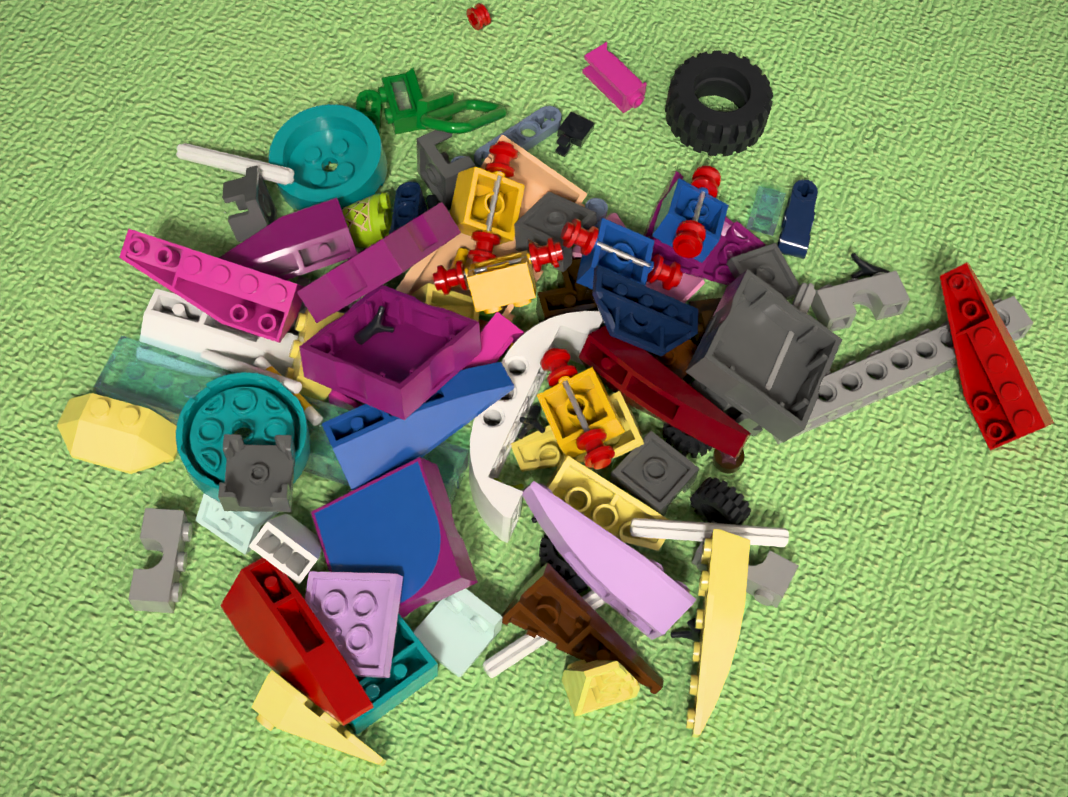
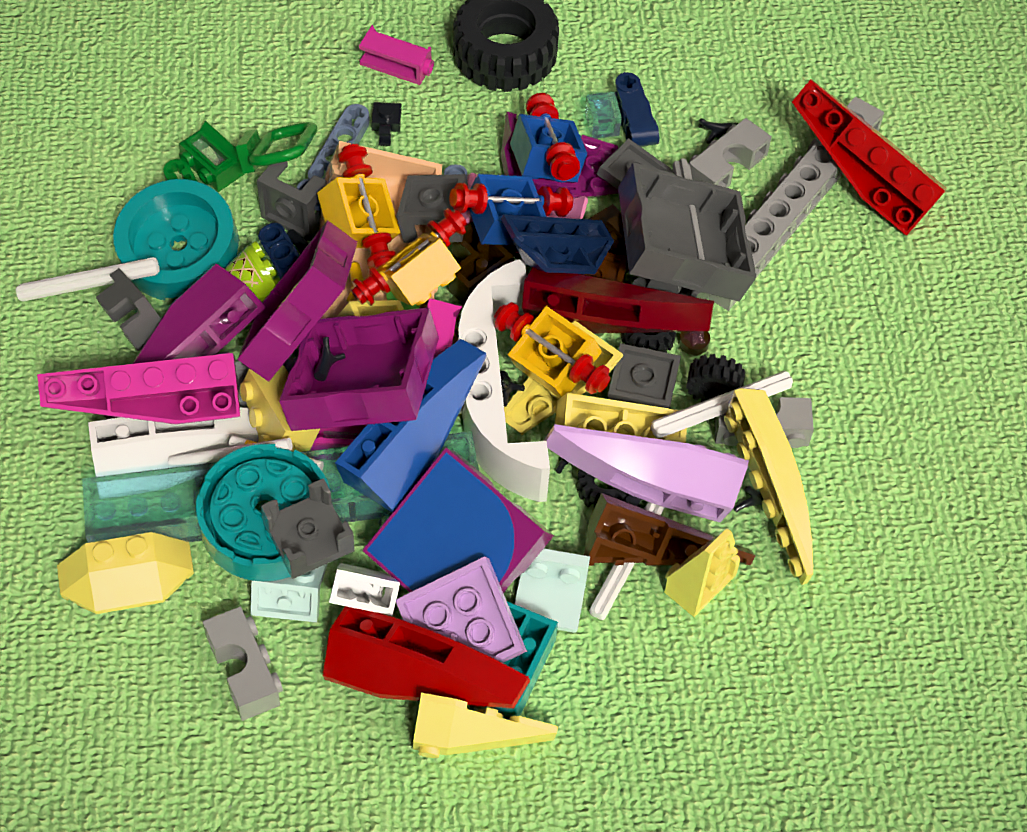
camera: 25 degrees left, 5 degrees down
red bush [466,3,491,31] -> none

